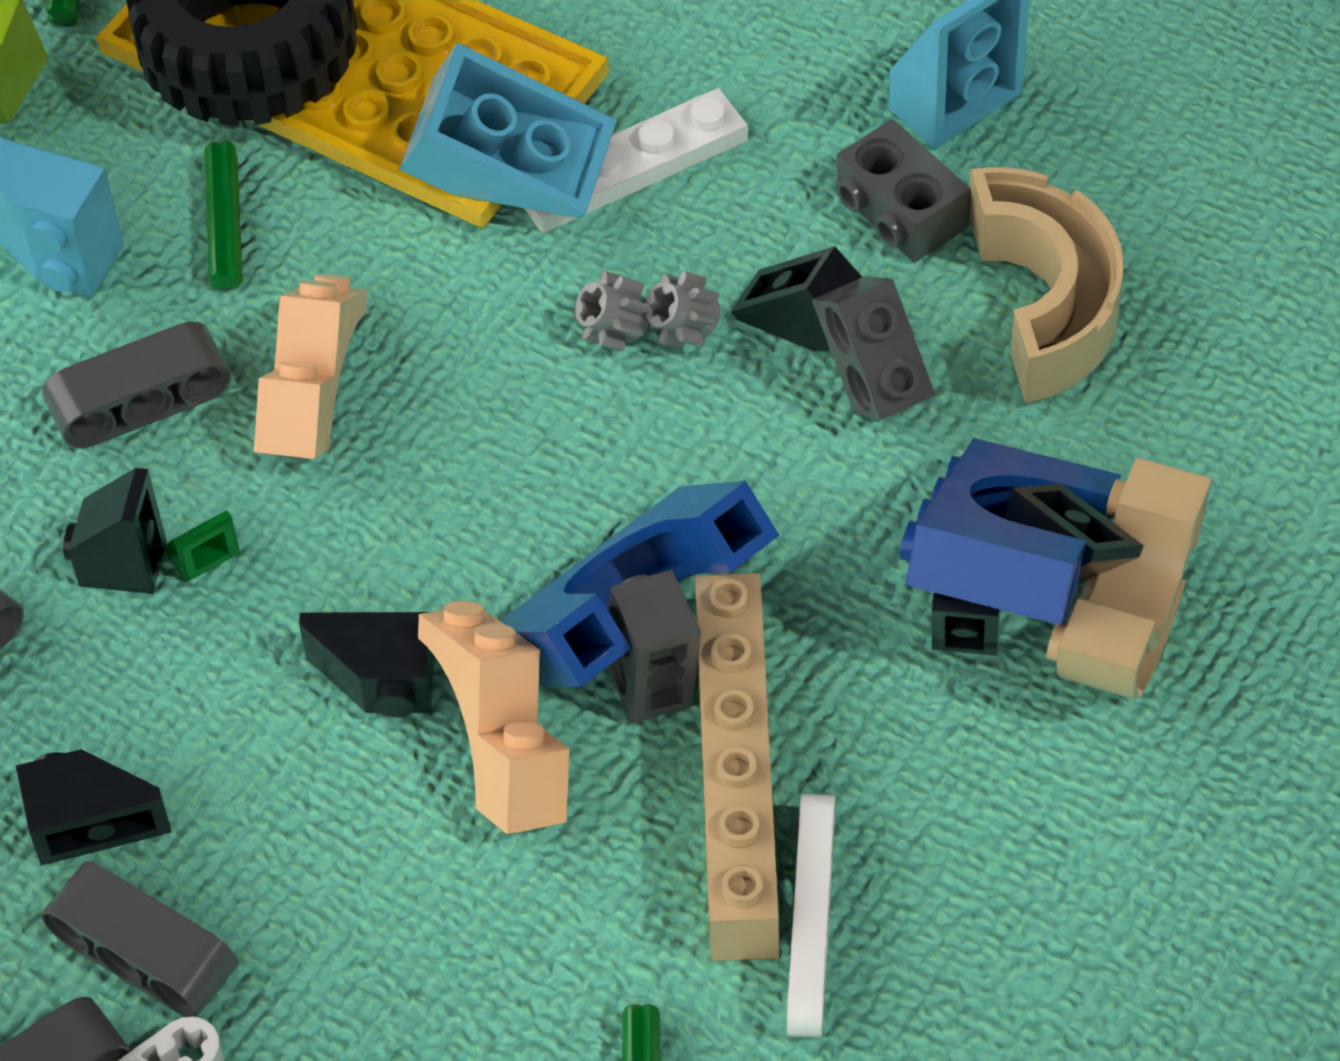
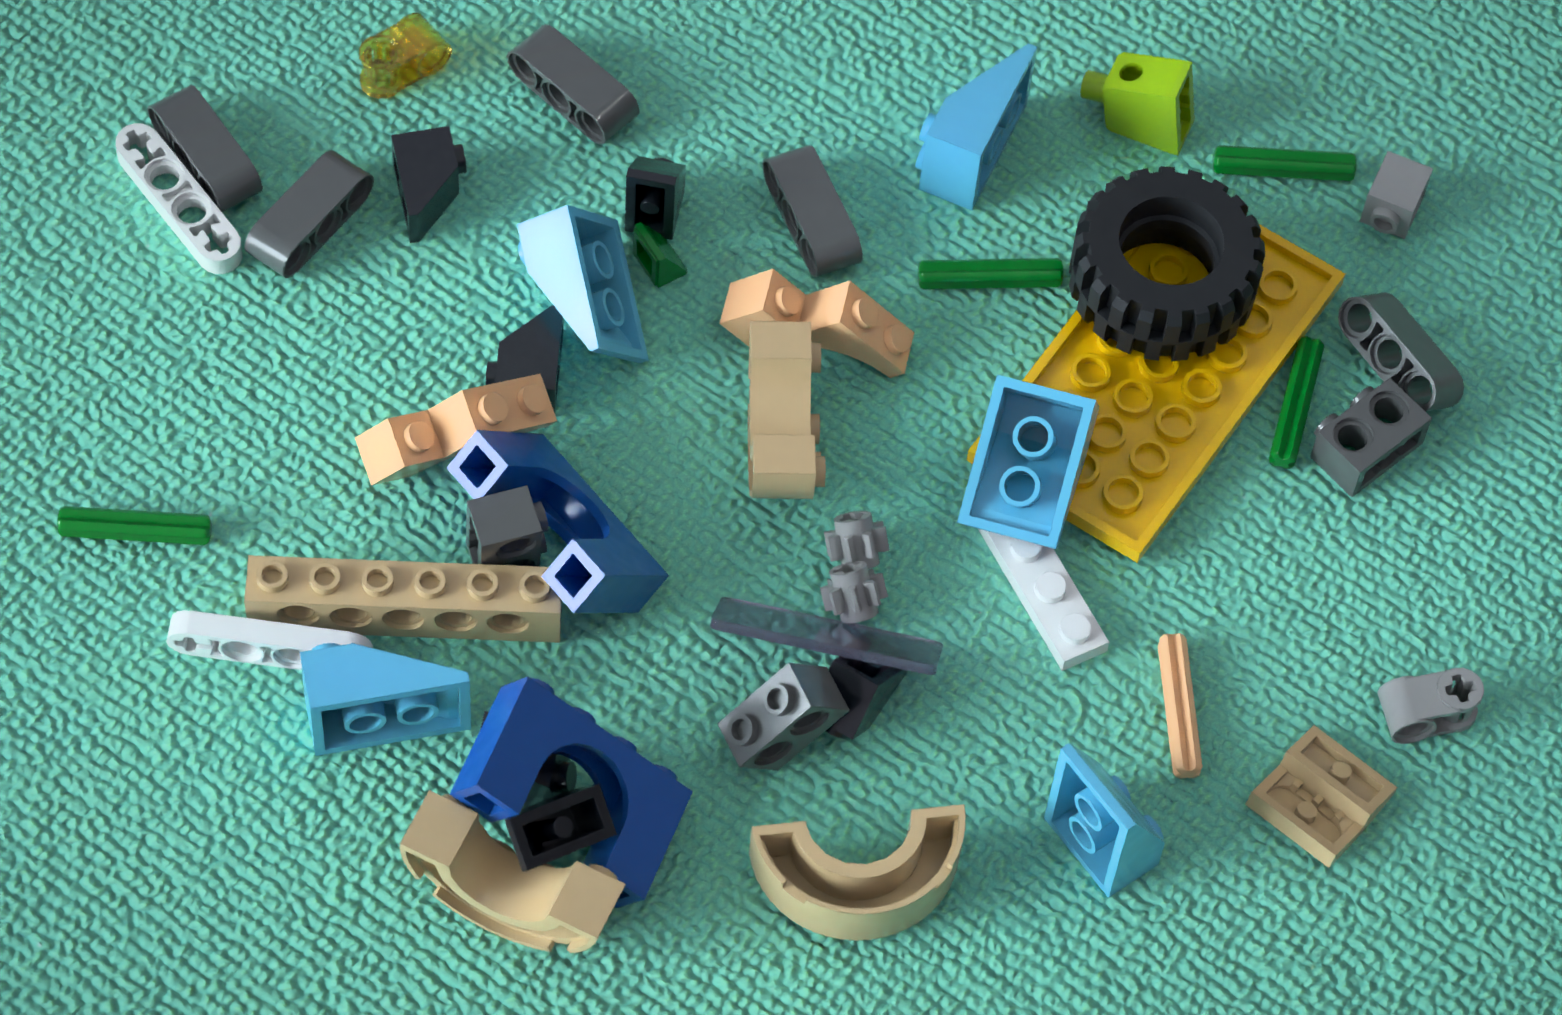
camera: 85 degrees right, 5 degrees up
dark grey brick [836,119,971,263] -> none
none -> medium azure slope [300,643,471,756]
none -> medium azure slope [517,205,649,364]
none -> piece [710,597,943,675]
none -> tan brick [748,321,826,499]
none -> light nougat axle [1158,633,1203,779]

